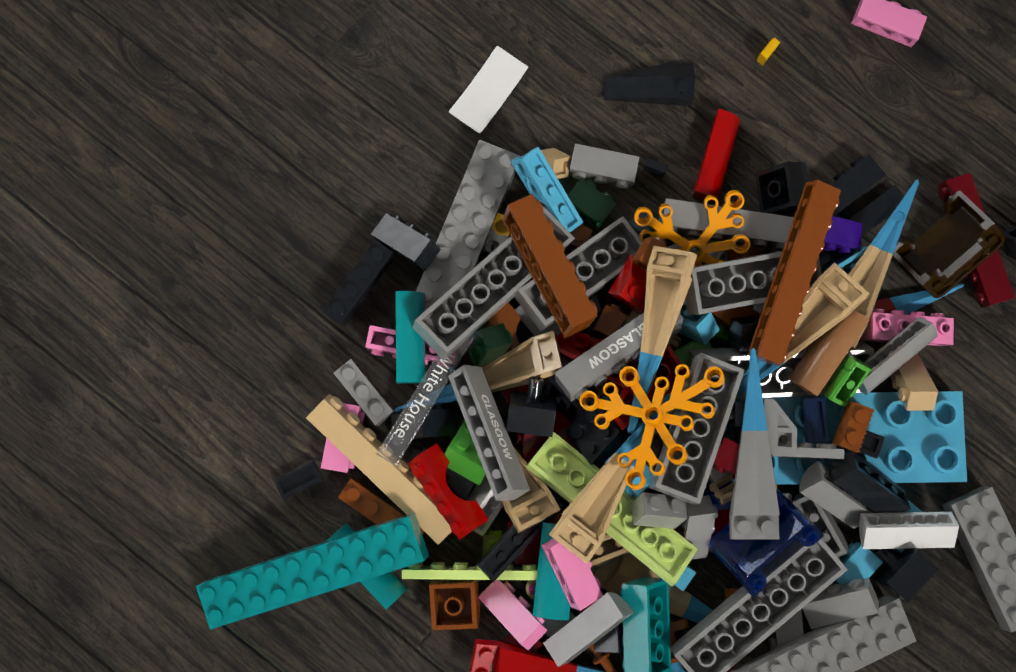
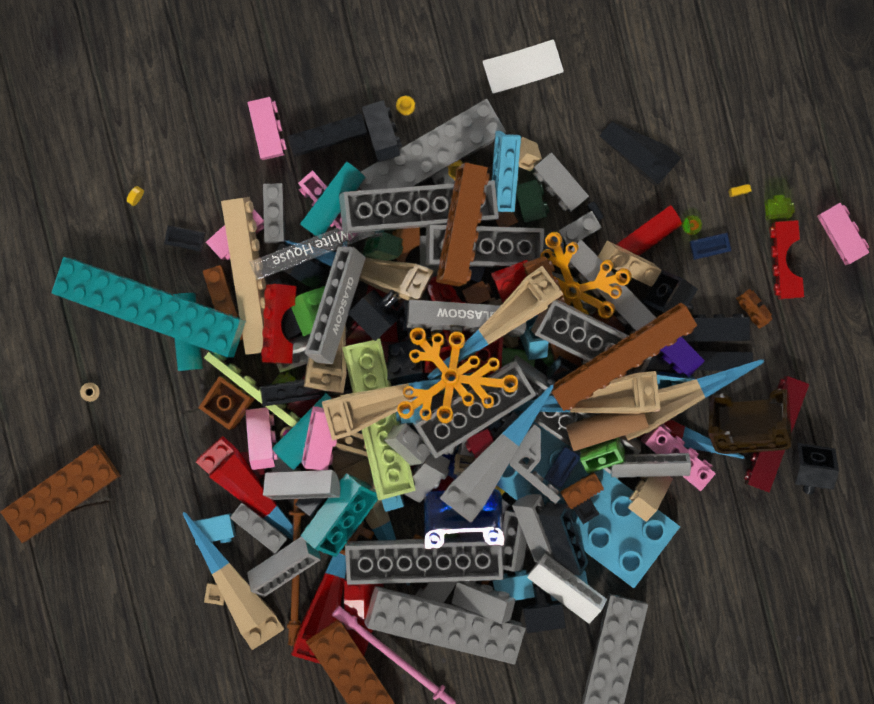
camera: 40 degrees right, 5 degrees up
none -> yellow tile [127,186,144,206]
none -> bright pink brick [248,97,287,160]
none -> yellow tile [396,96,415,116]
none -> light grey brick [558,211,602,247]
none -> tan brick [598,241,662,287]
none -> clear neon green tile [682,215,702,235]
none -> dark blue tile [689,233,731,260]
none -> dark orange hinge [736,288,773,329]
none -> clear neon green brick [764,195,795,220]
none -> red arch [769,220,804,299]

